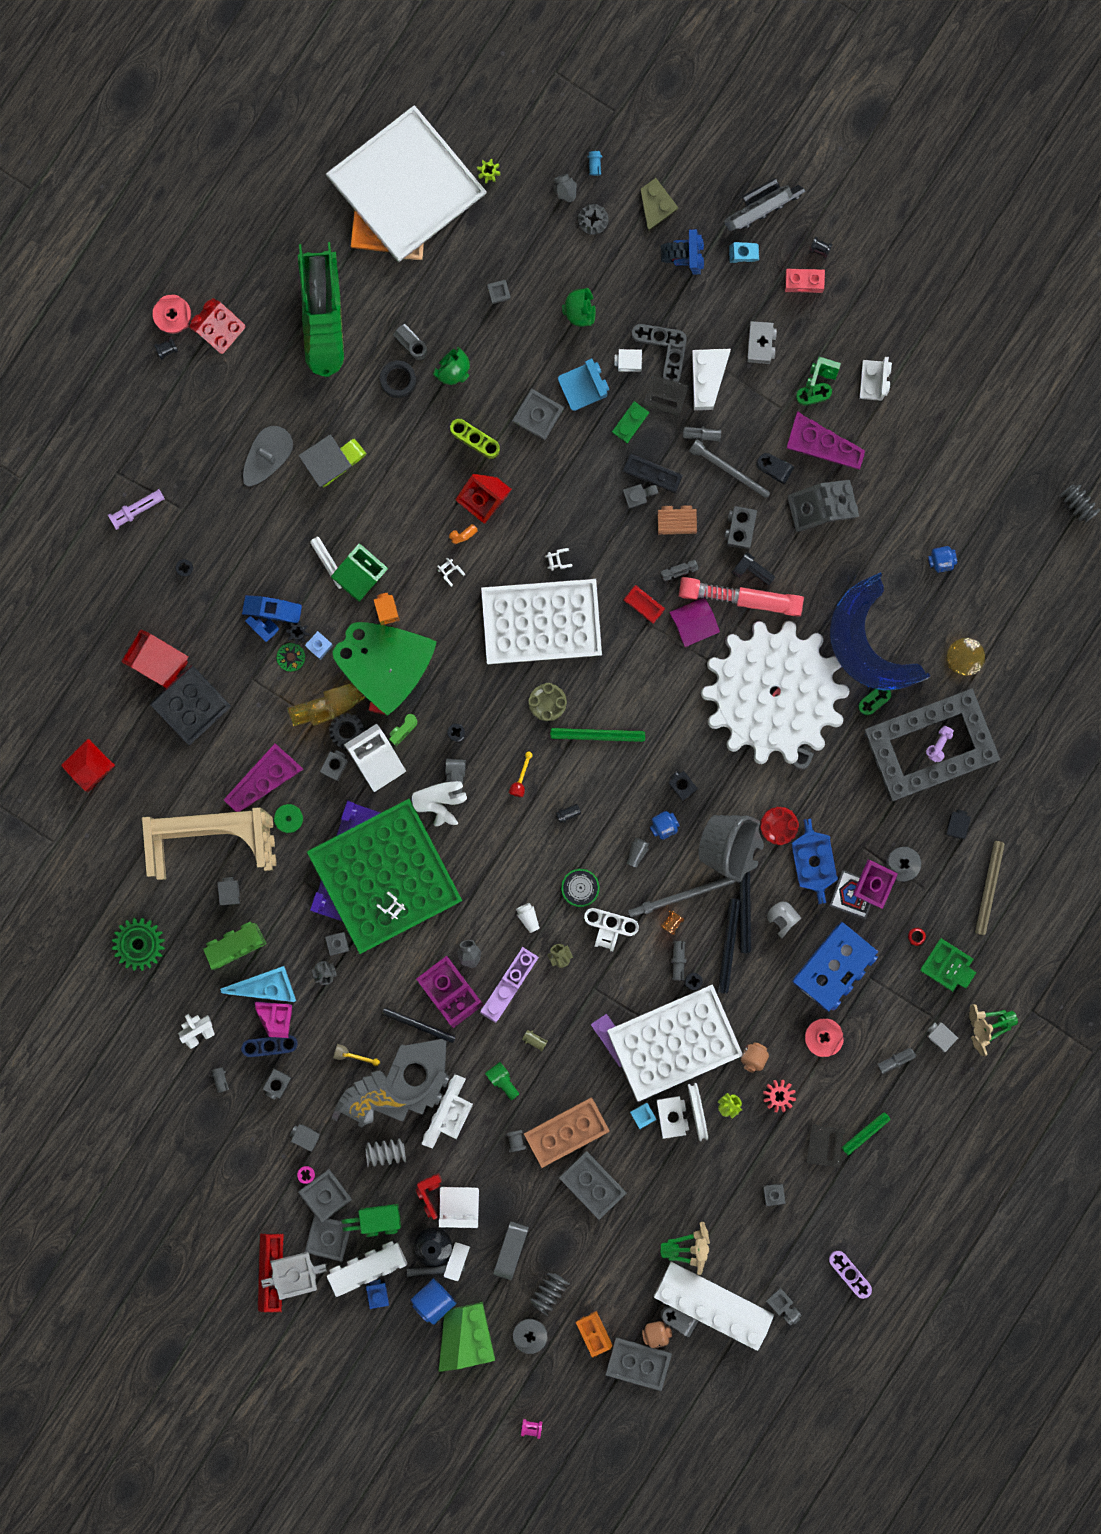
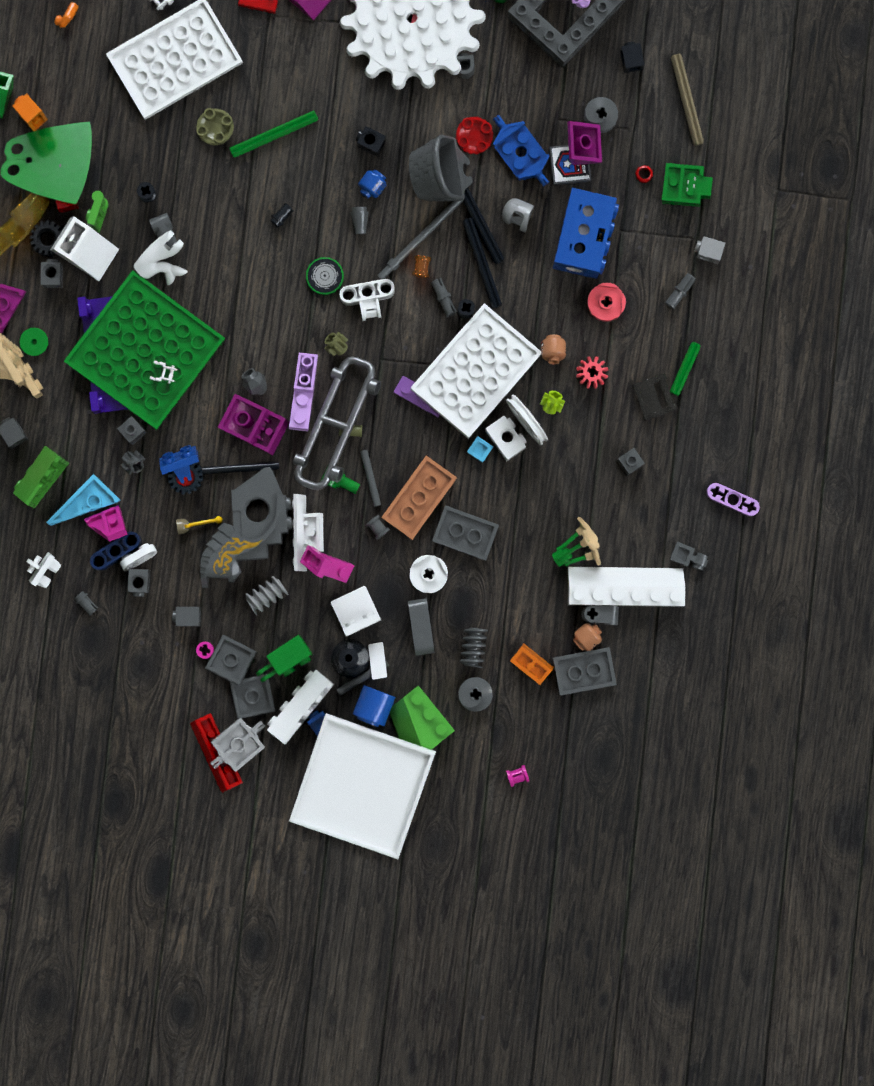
camera: 30 degrees left, 0 degrees up
red bracket [415,1173,442,1220] -> none
white piece [437,558,465,586] -> none
hinge [508,752,533,798] -> none
white cone [516,903,540,933] -> none
tan plant [969,1004,1018,1056] -> none
none -> white plate [120,543,157,571]
none -> blue plate [160,445,203,494]
none -> white tile [289,713,436,859]
none -> flat silver bar [293,356,381,490]
none -> dark pink bracket [300,545,354,583]
none -> dark grey bar [360,450,381,507]
none -> white plate [410,555,448,593]

